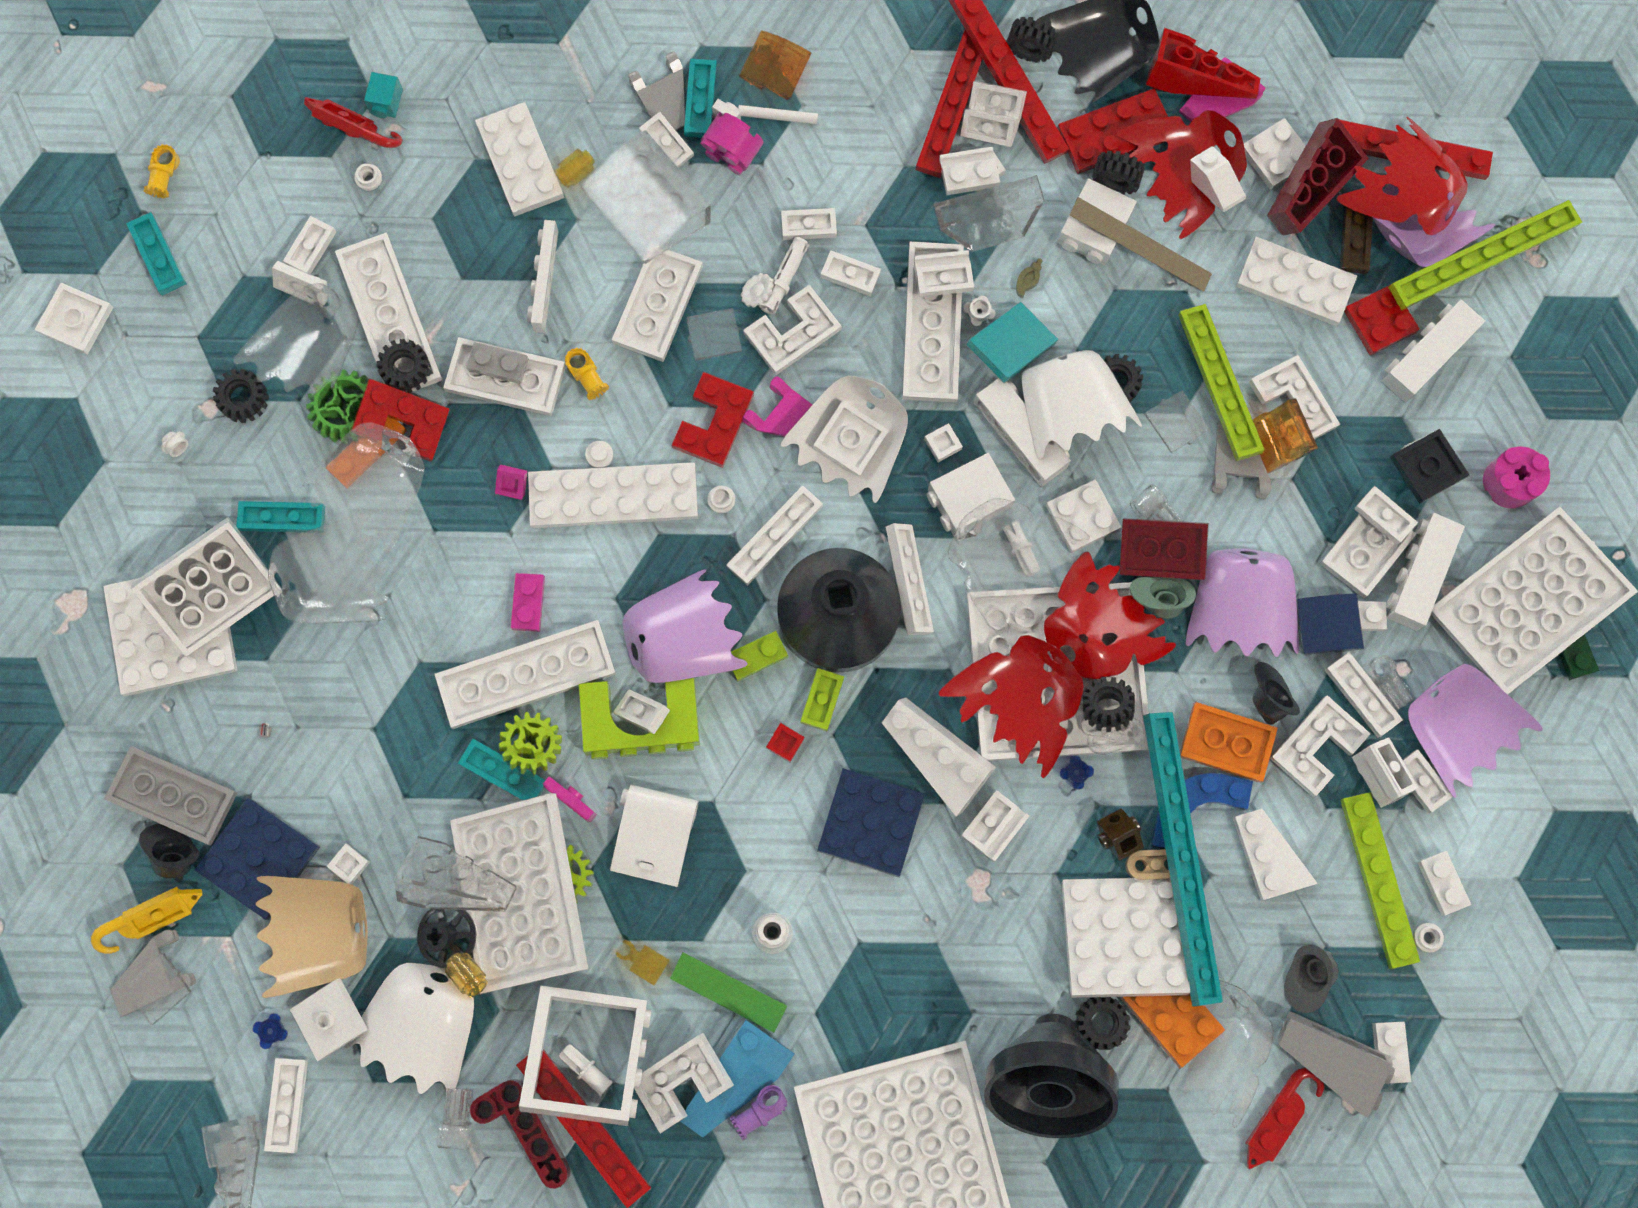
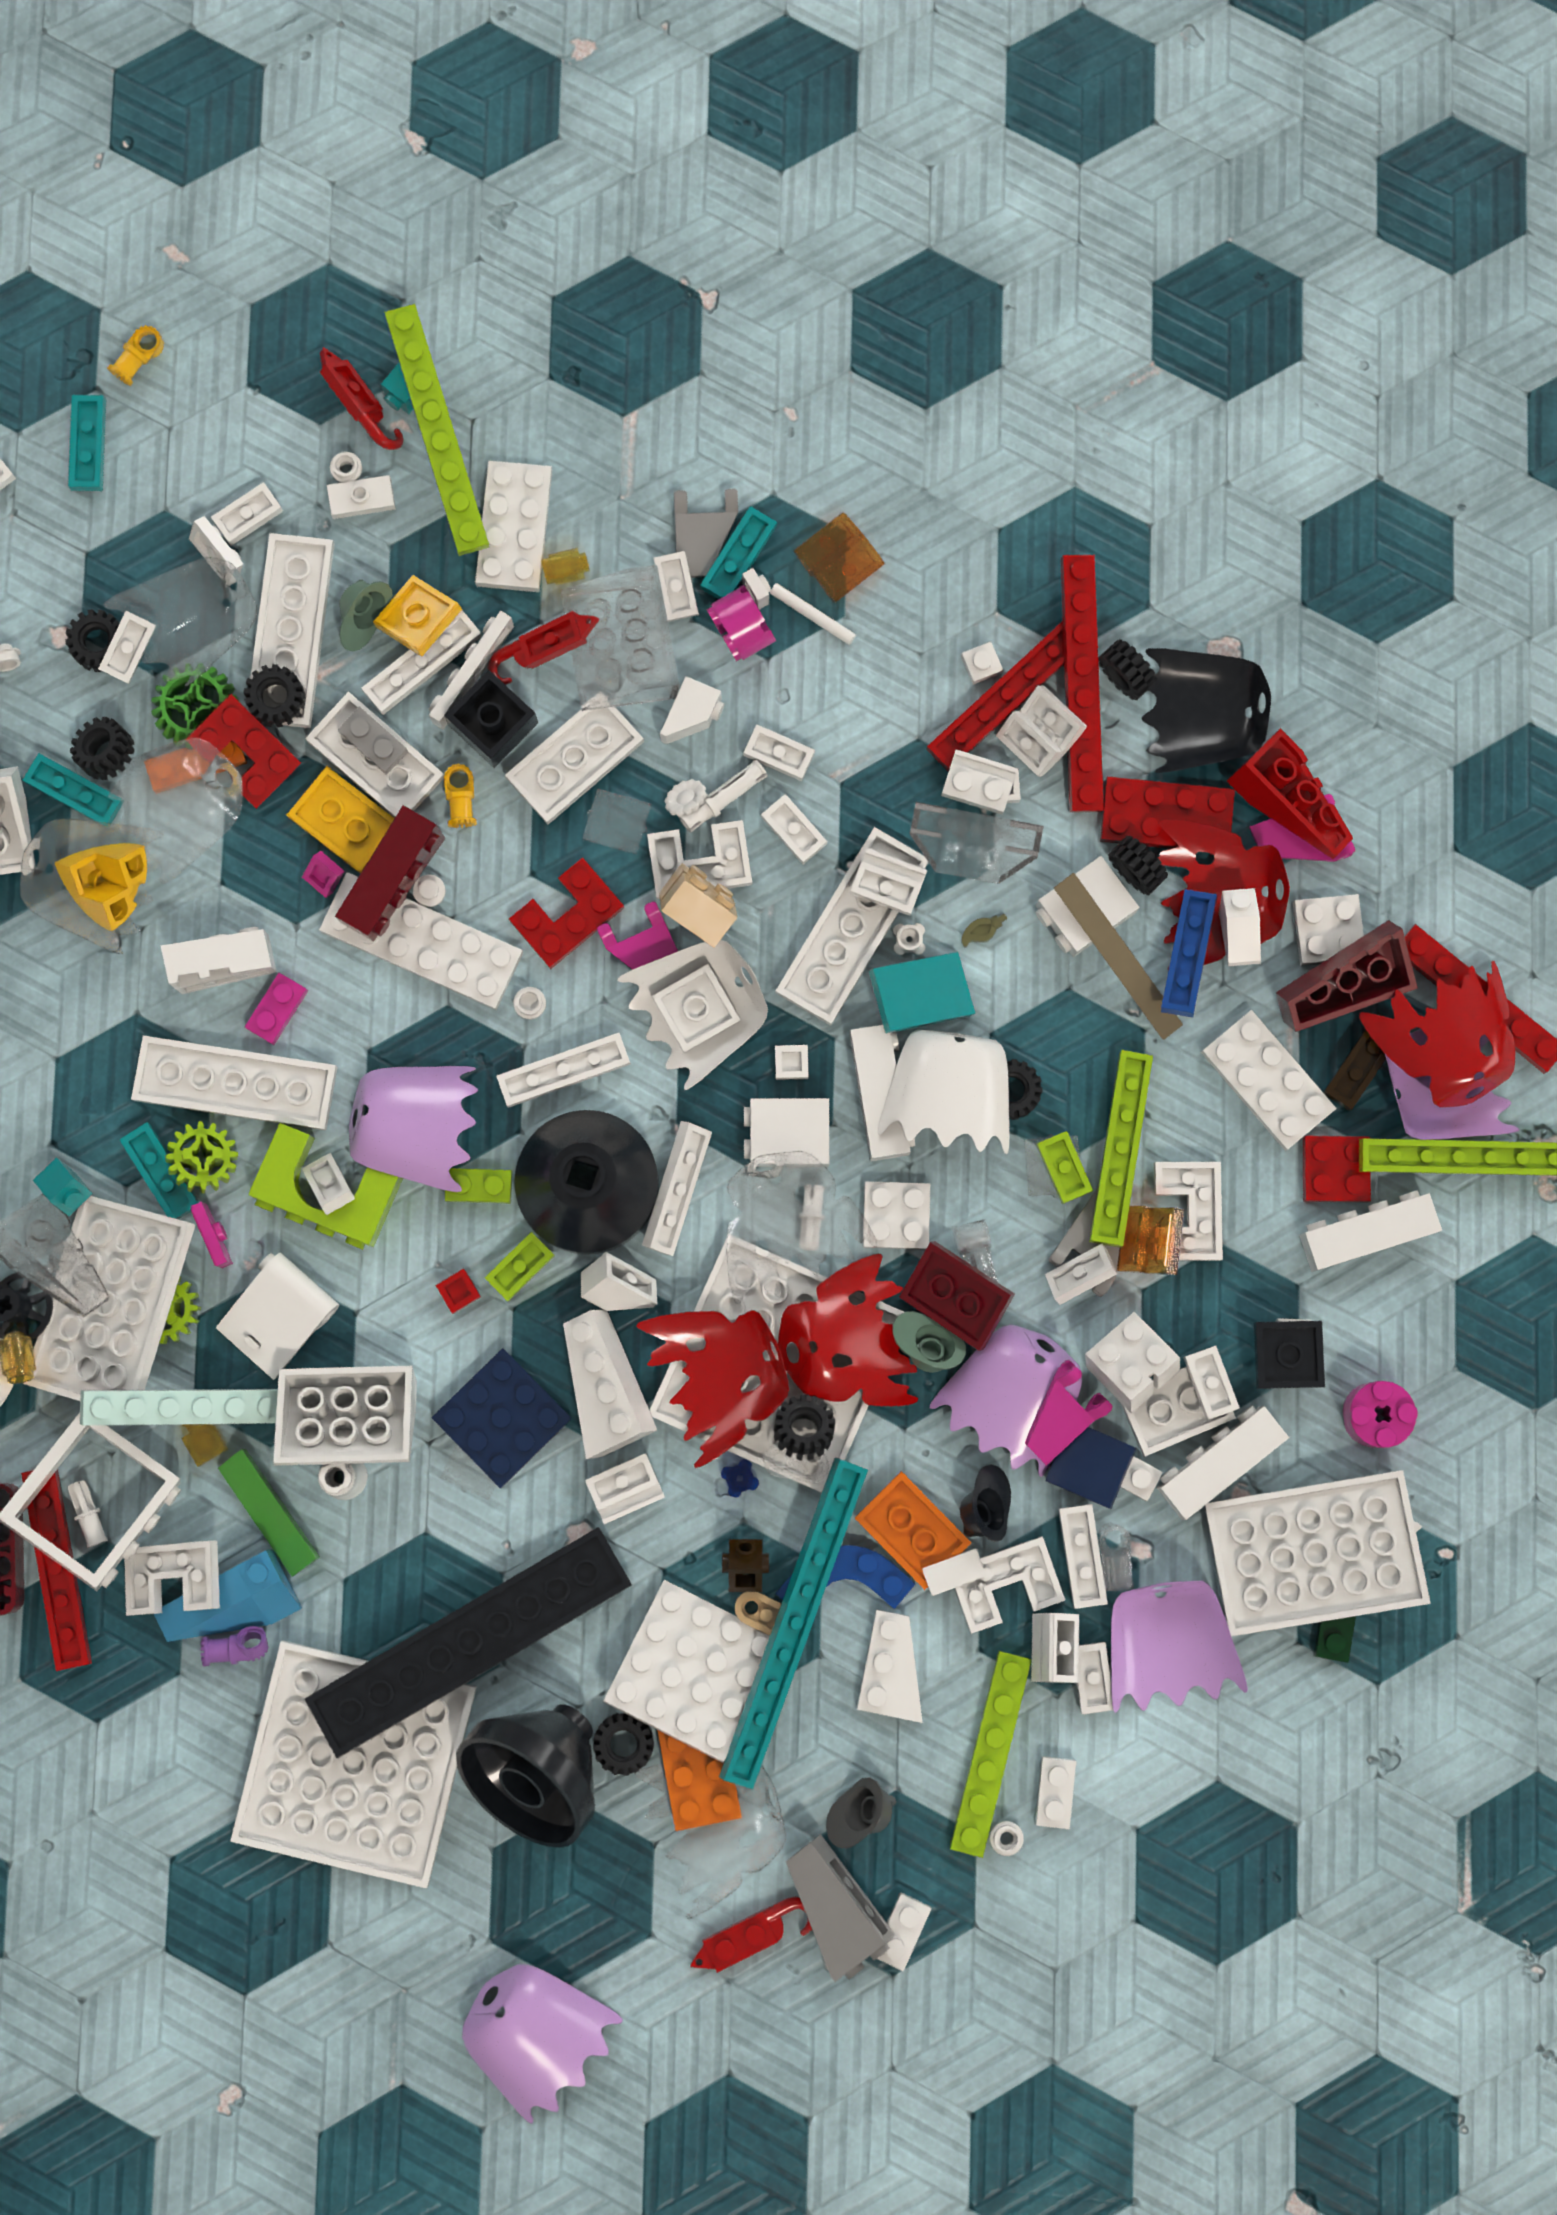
camera: 30 degrees right, 5 degrees up
none -> teal brick [33,1157,93,1216]
none -> yellow brick [54,843,147,931]
none -> black tyre [70,717,135,780]
none -> light aqua plate [80,1389,278,1426]
none -> white plate [98,611,157,684]
none -> white wedge [161,927,277,994]
none -> white slope [273,1366,417,1466]
none -> yellow tile [286,766,395,874]
none -> black plate [305,1527,632,1759]
none -> white plate [327,475,396,519]
none -> dark red wedge [335,805,446,942]
none -> sand green piece [339,580,393,652]
none -> white plate [361,610,482,715]
none -> yellow tile [373,575,462,657]
none -> lime plate [385,304,489,556]
none -> black brick [444,670,538,768]
none -> red plate [487,611,599,685]
none -> white slope [581,1252,657,1311]
none -> tan piece [659,863,738,948]
none -> white slope [660,676,725,744]
none -> white sticker [922,1549,986,1596]
none -> white plate [961,642,1003,685]
none -> dark pink flag [1025,1360,1113,1466]
none -> lime plate [1036,1131,1093,1204]
none -> white plate [1045,1244,1117,1305]
none -> white piece [1085,1312,1180,1413]
none -> blue plate [1161,889,1217,1018]

